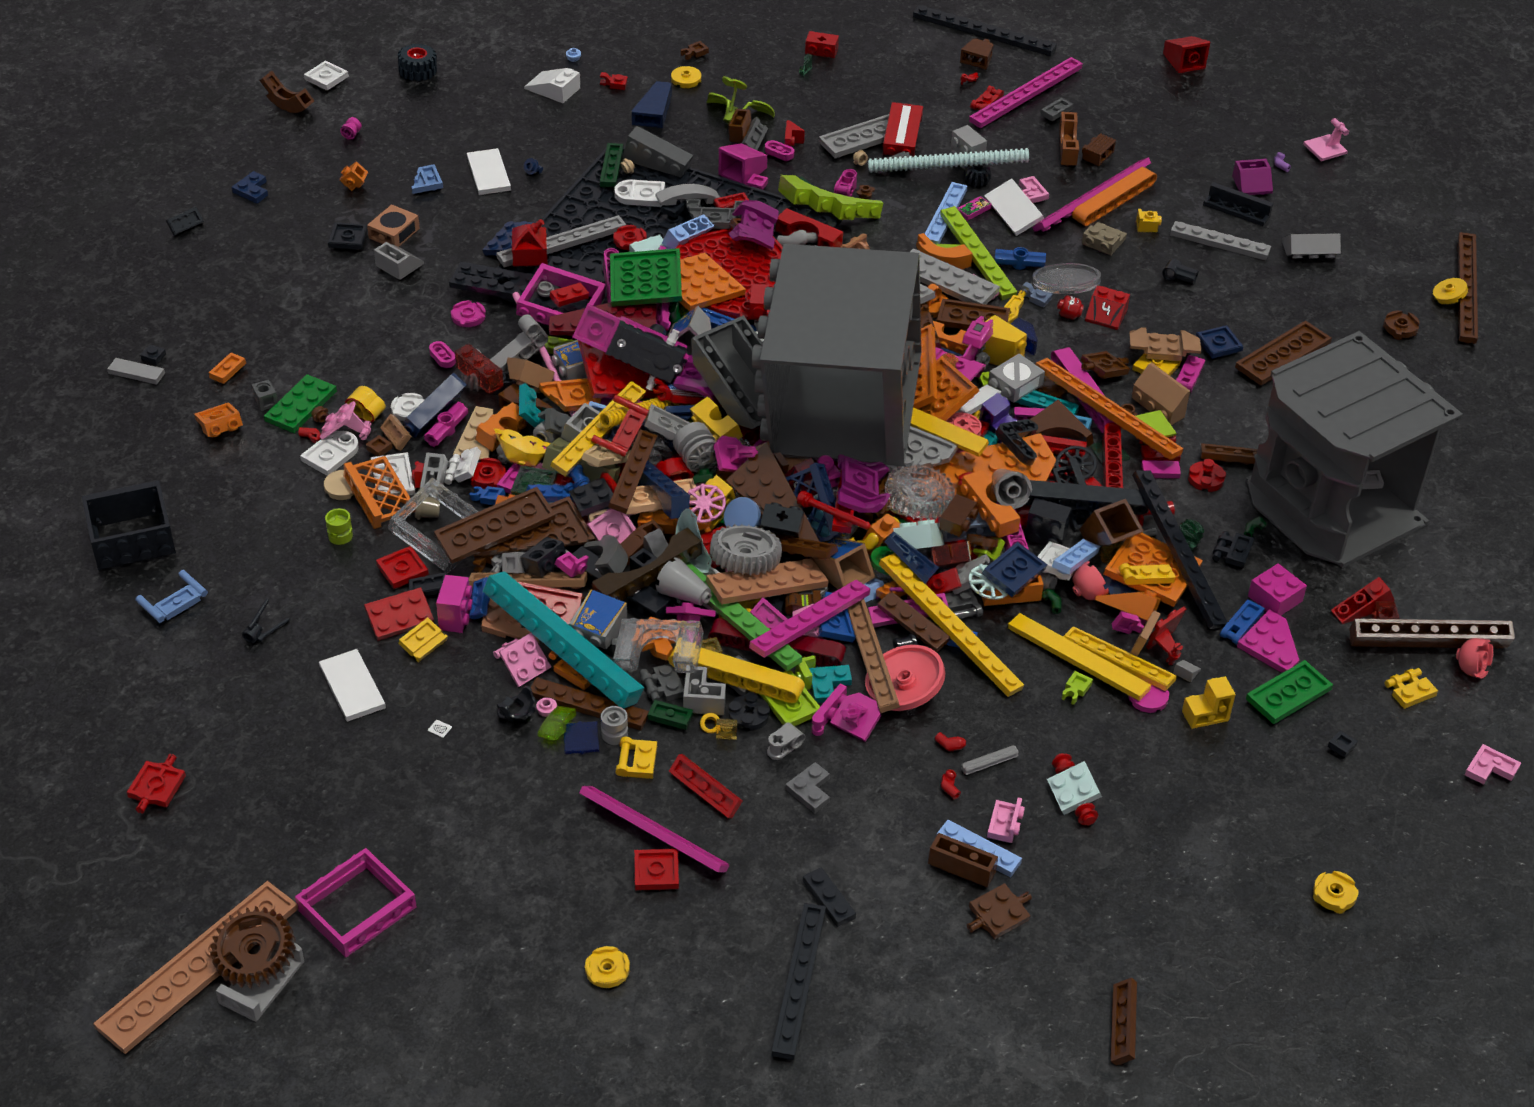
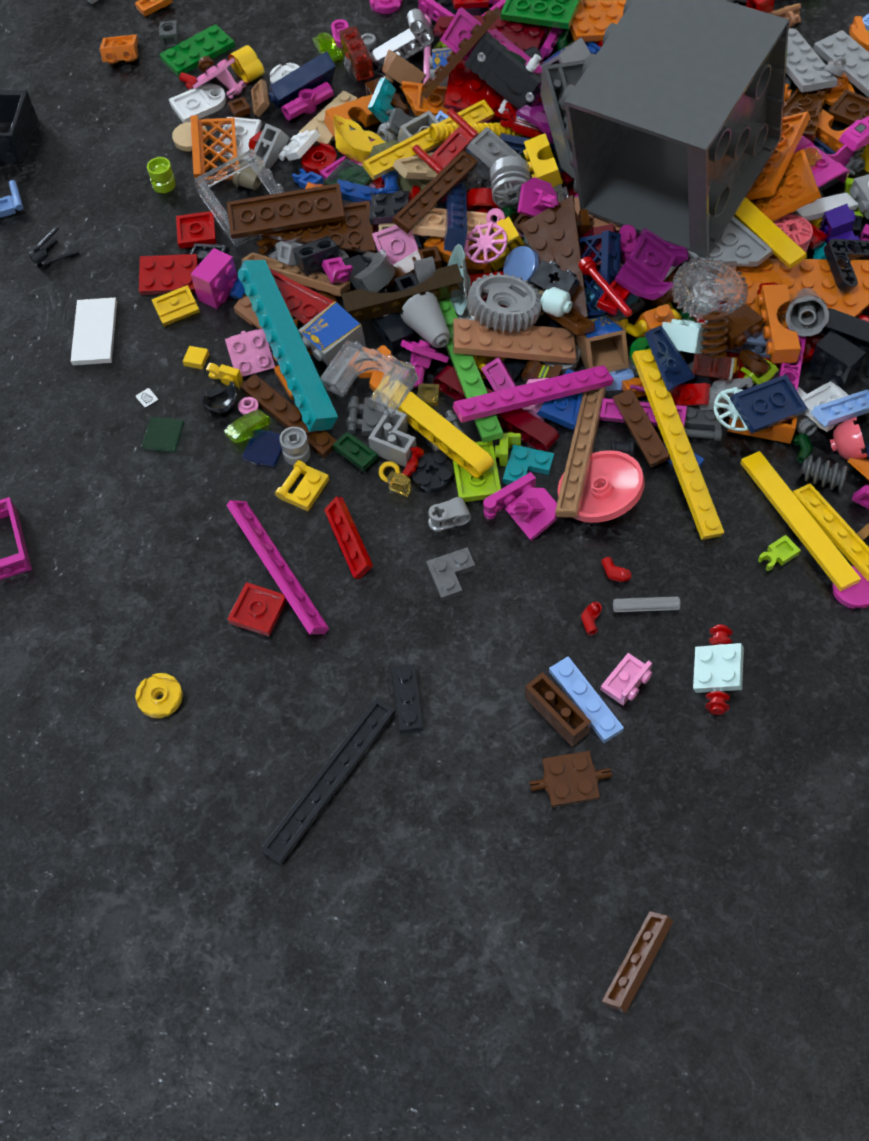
camera: 30 degrees right, 15 degrees up
none -> clear green piece [141,417,184,452]
none -> yellow tile [183,346,209,370]
none -> yellow plate [206,363,243,388]
none -> clear neon green slope [312,33,344,62]
none -> red piece [400,447,424,479]
none -> reddish brown plate [421,6,502,99]
none -> bright pink plate [486,208,505,224]
none -> light aqua head [540,287,573,317]
none -> reddish brown piece [700,311,729,358]
none -> dark grey piece [798,454,847,493]
none -> light grey tile [826,56,847,77]

